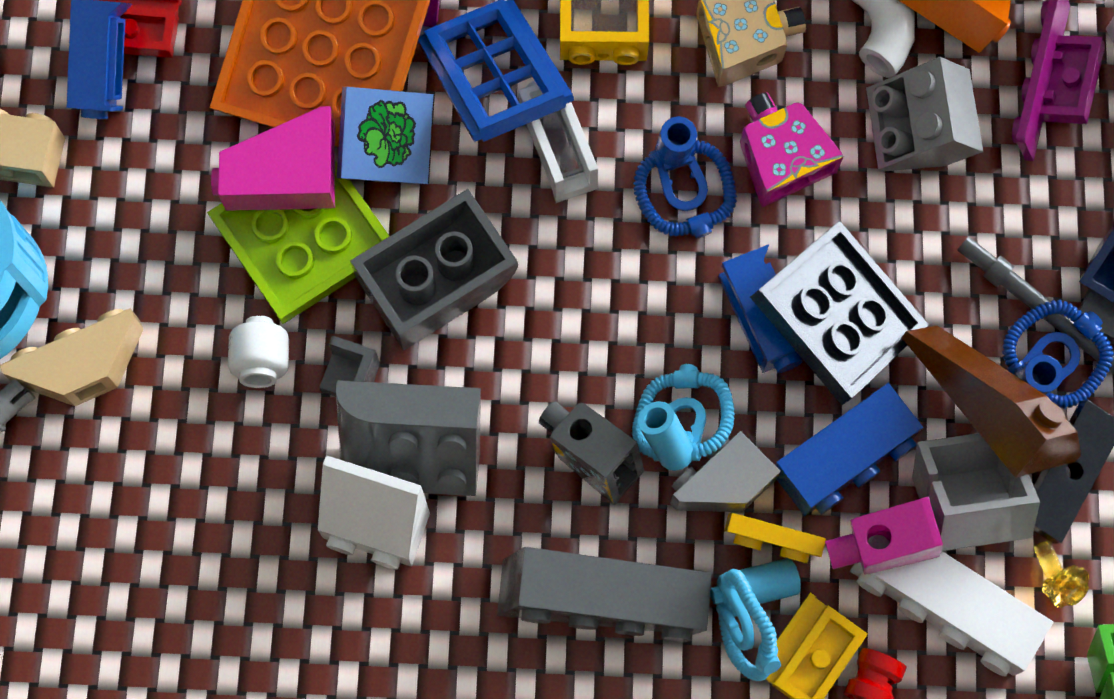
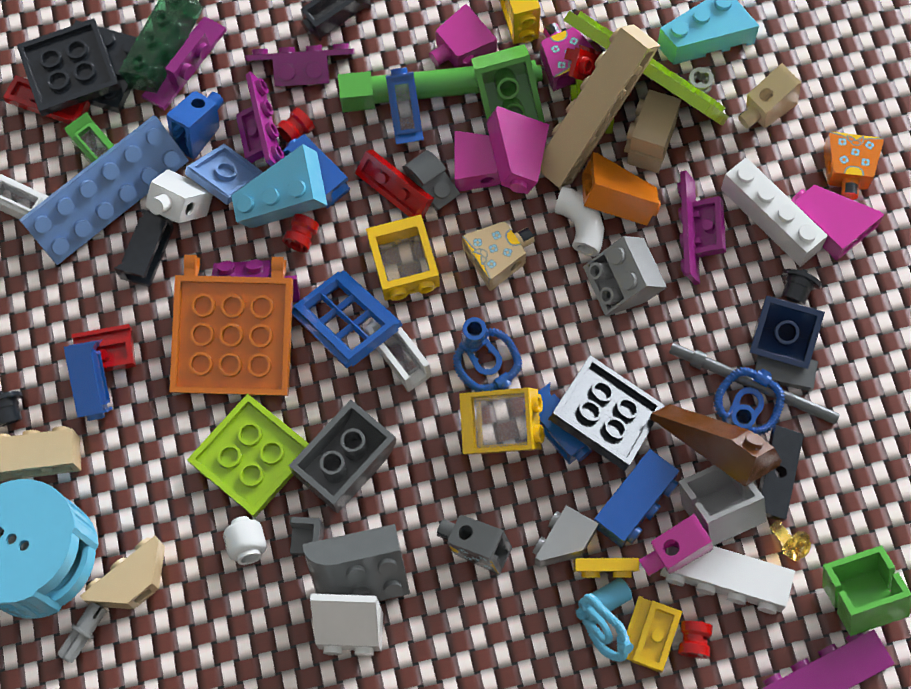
camera: 10 degrees left, 5 degrees down
dark pink slope [211,106,335,211] -> none
medium blue tile [337,87,434,184] -> none
dark grey wedge [497,547,712,642] -> none
medium azure piece [632,364,735,471] -> none
dark pink torso [740,92,844,207] -> none
none -> window [459,388,545,455]

